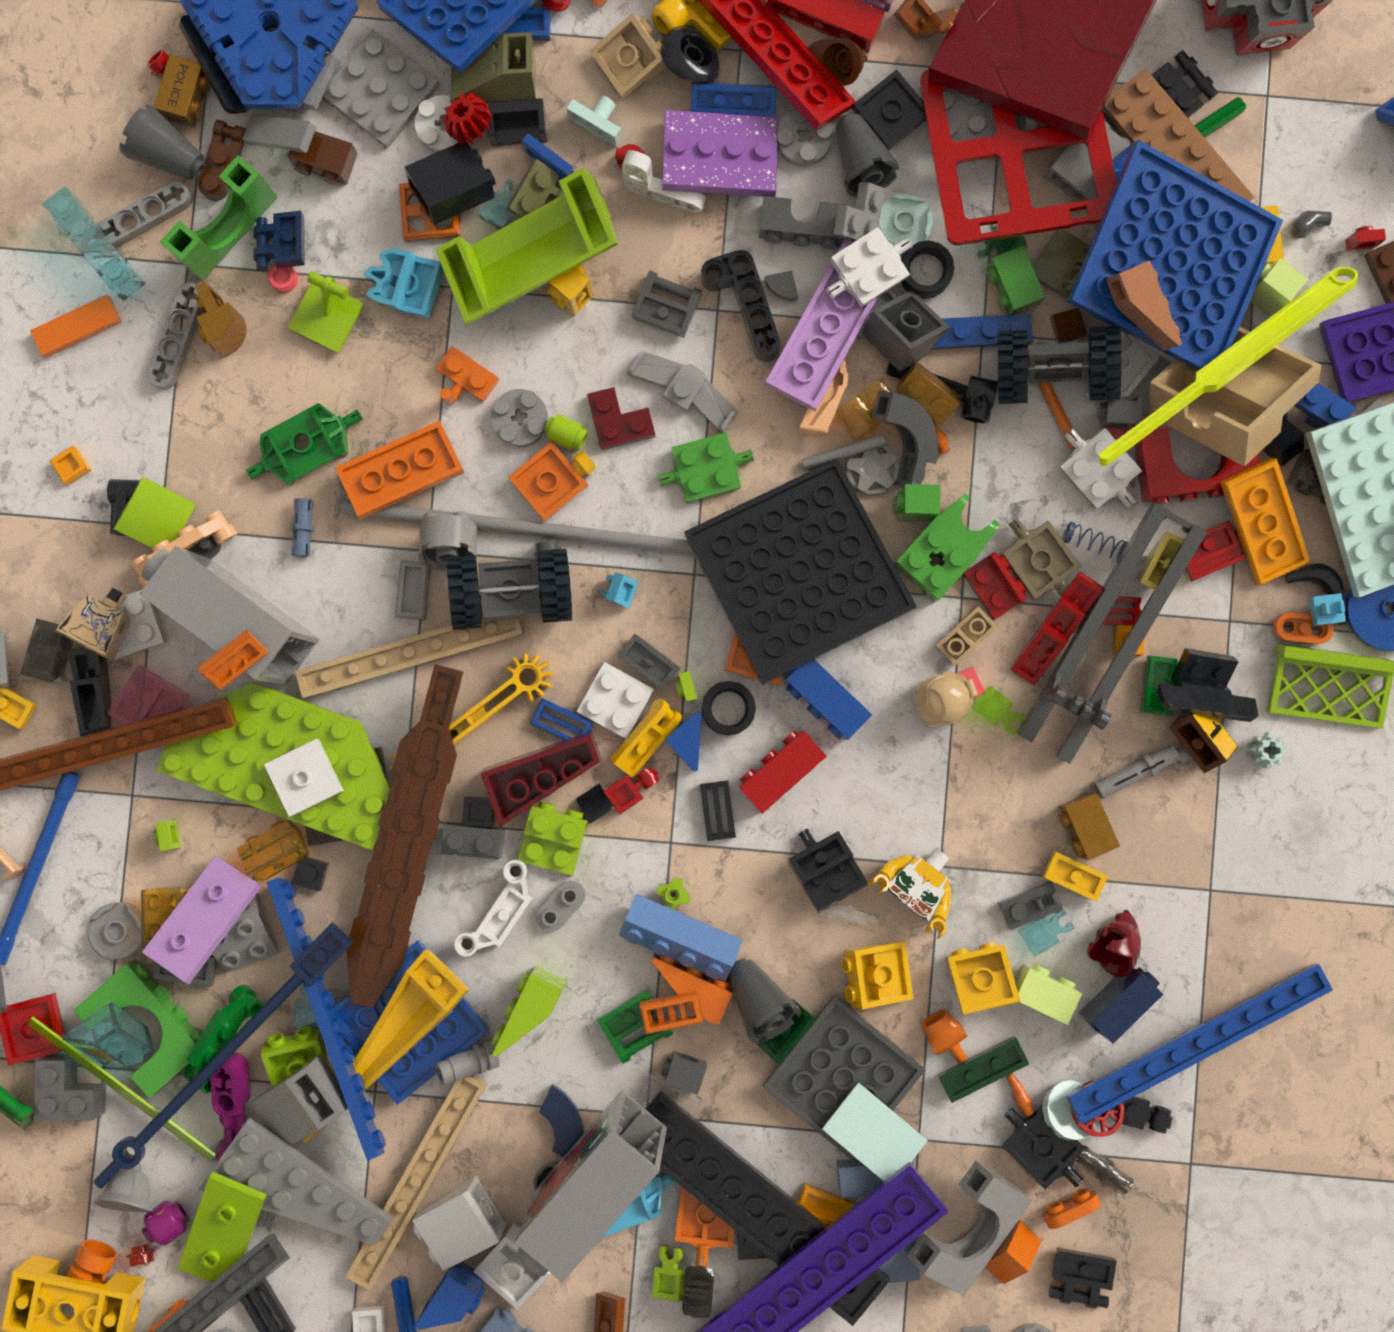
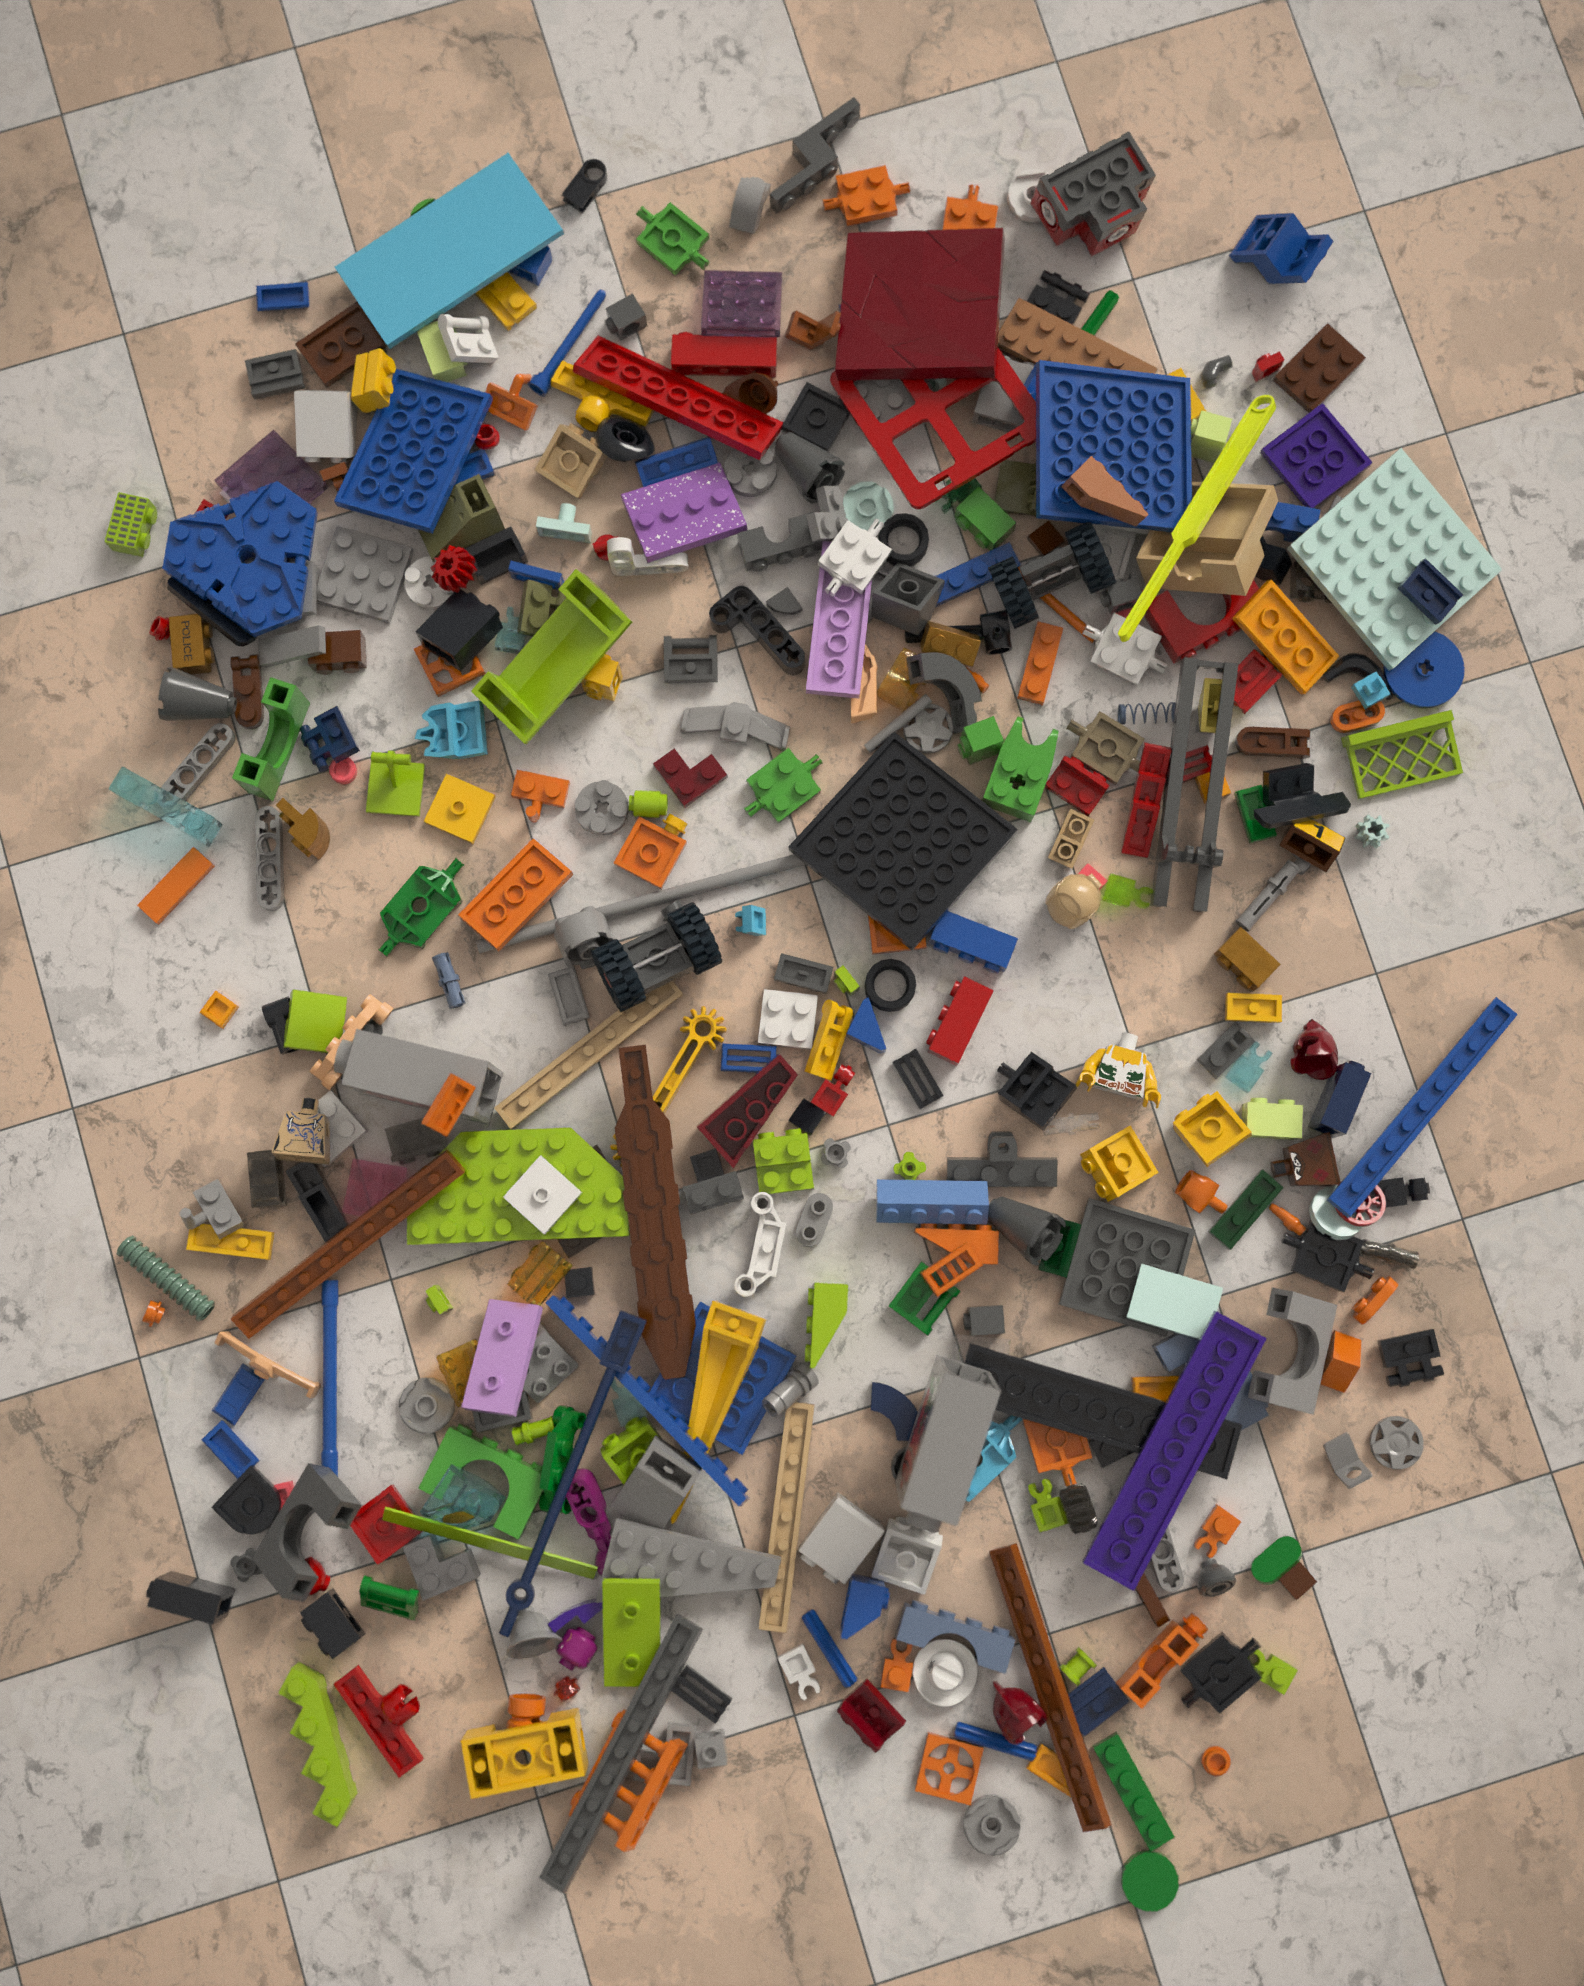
camera: 20 degrees left, 5 degrees down
none -> clear smoke bracket [385,1118,448,1165]
none -> yellow plate [424,773,496,844]
none -> lime pin [512,1416,555,1445]
none -> dark purple slope [548,1599,603,1633]
none -> light grey plate [821,1138,851,1168]
none -> dark grey plate [947,1131,1058,1187]
none -> orange plate [1017,621,1063,705]
none -> reddish brown plate [1235,727,1310,759]
none -> reddish brown torso [1270,1132,1341,1186]

